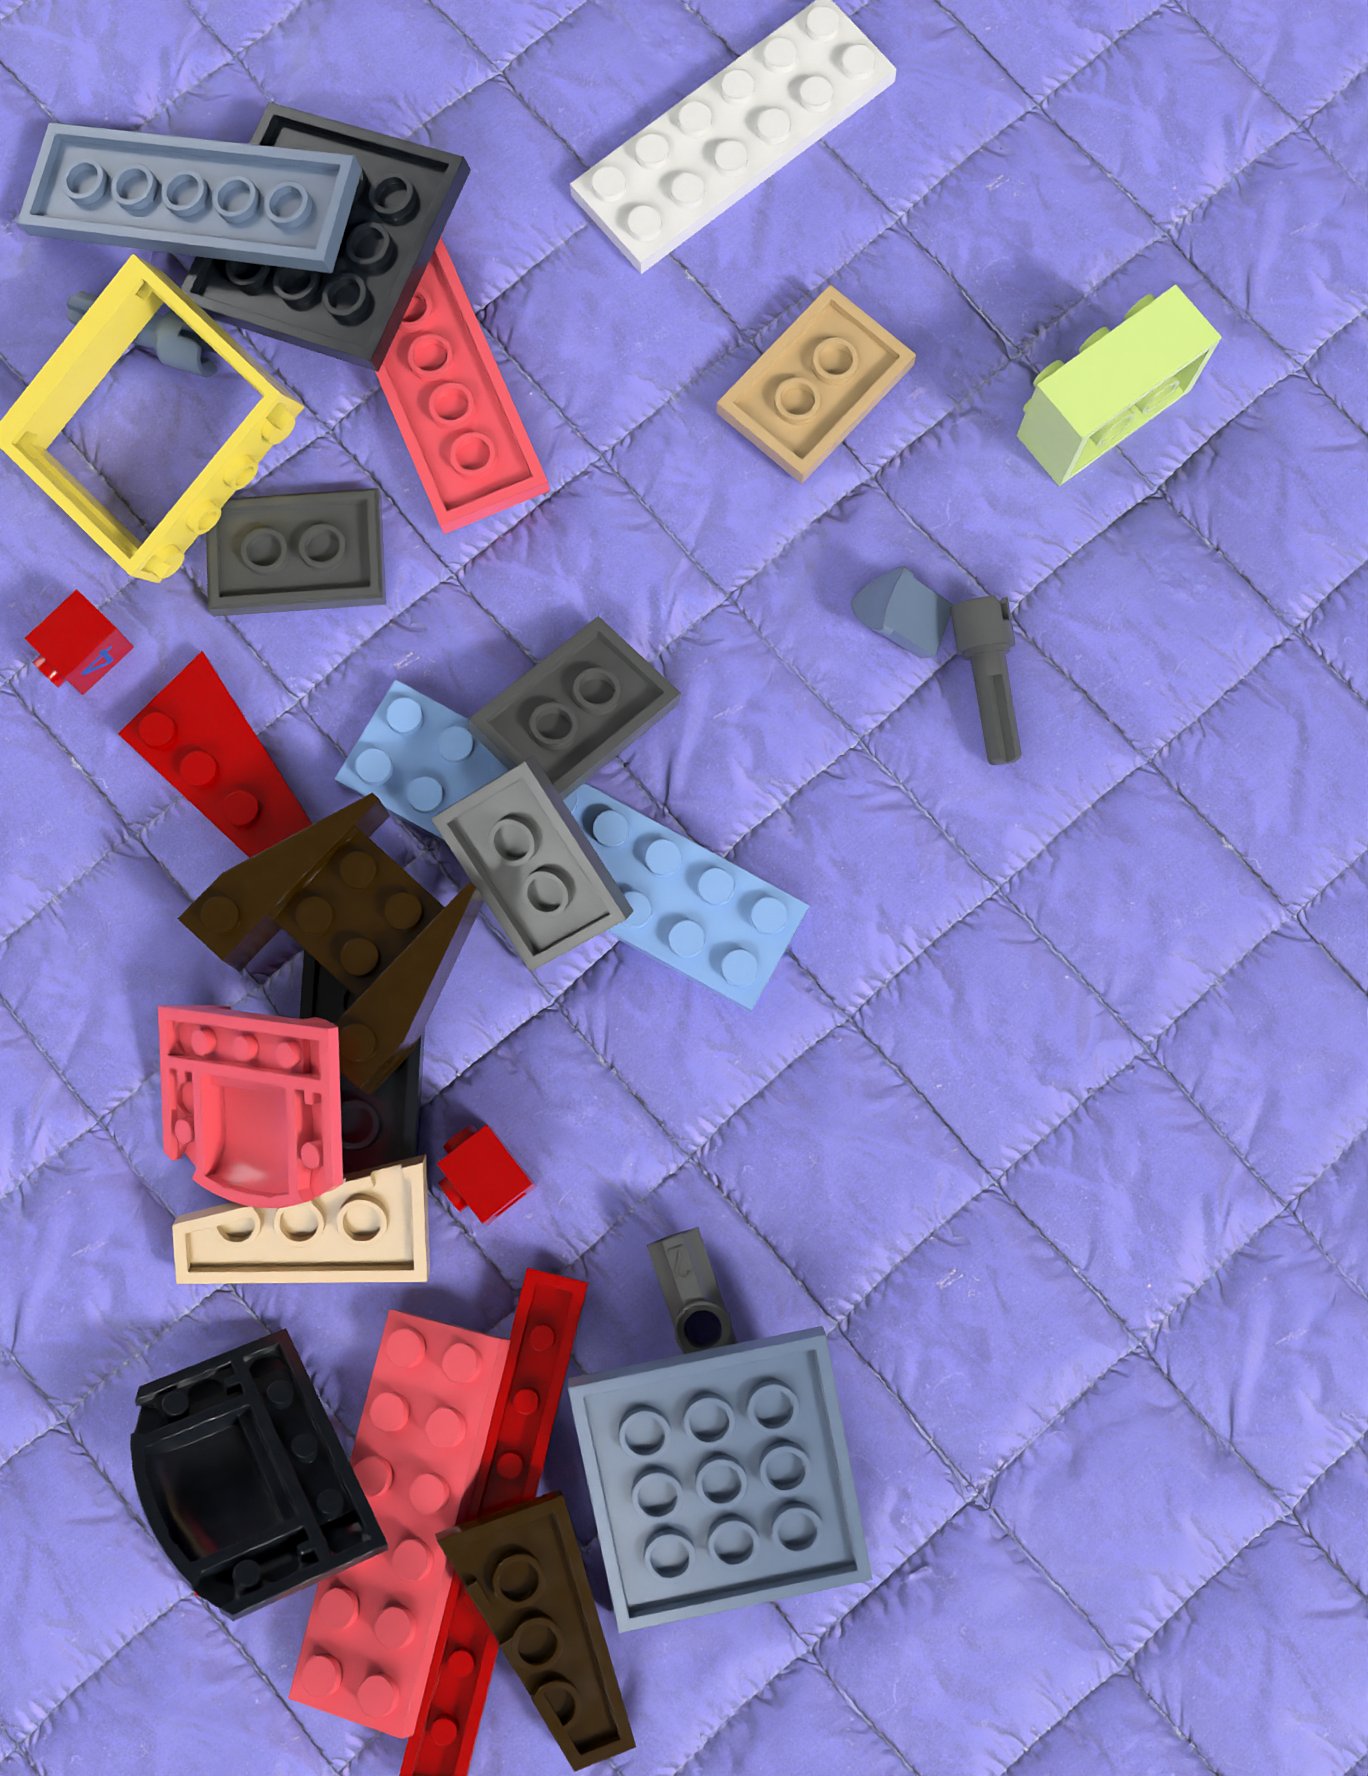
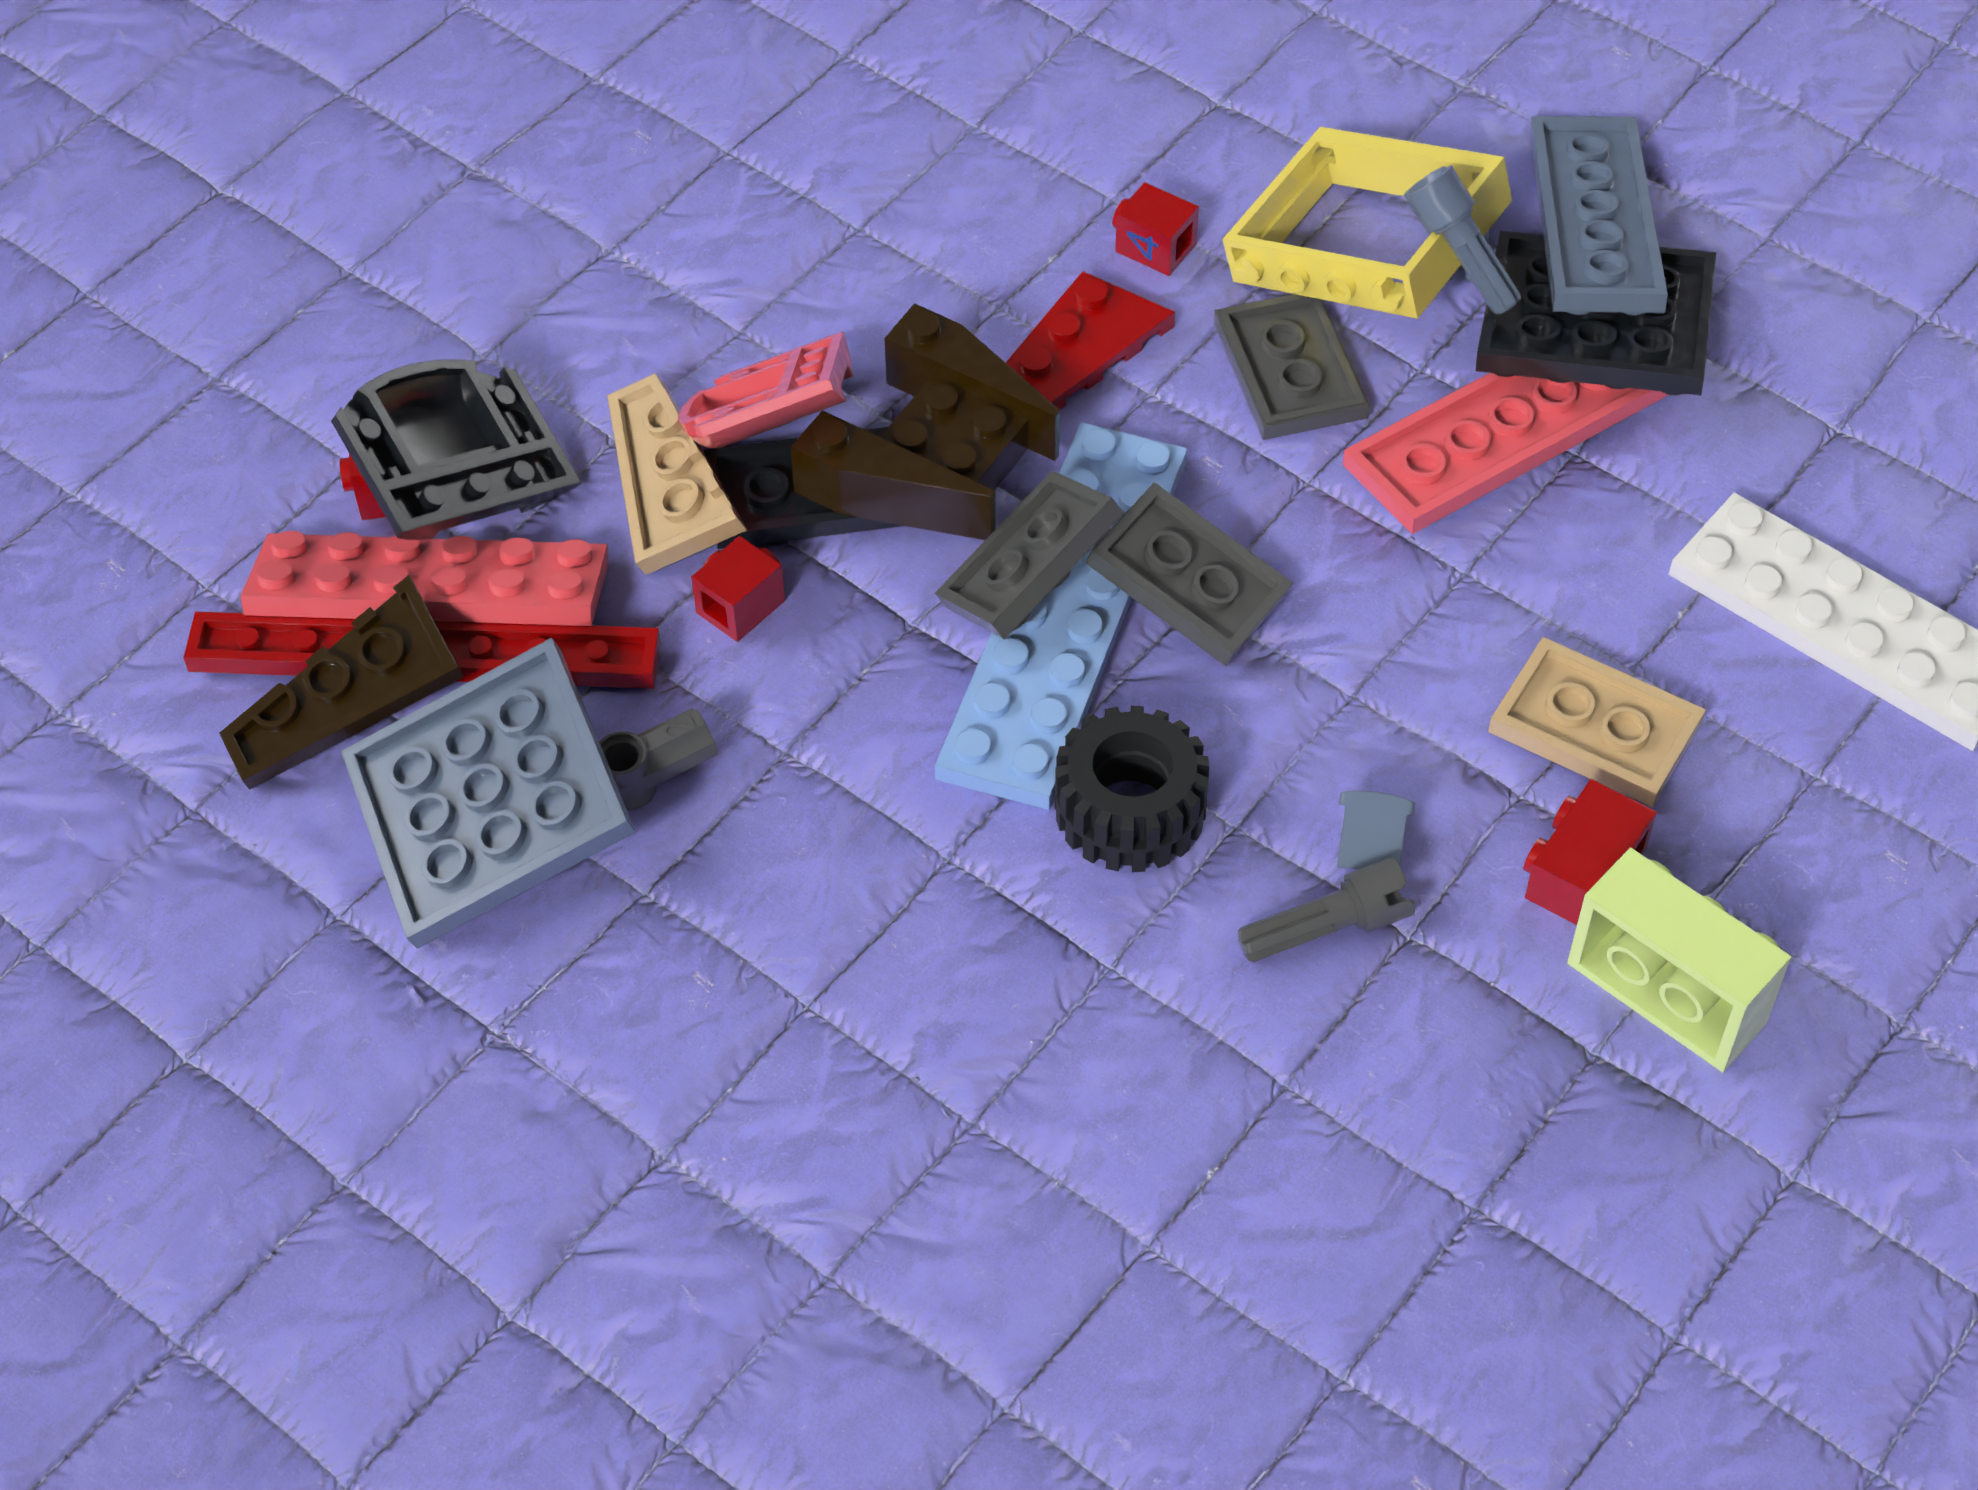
camera: 80 degrees right, 25 degrees down
none -> black tyre [1055,705,1209,872]
none -> sand blue piece [1404,165,1521,315]
none -> red brick [1523,779,1657,925]

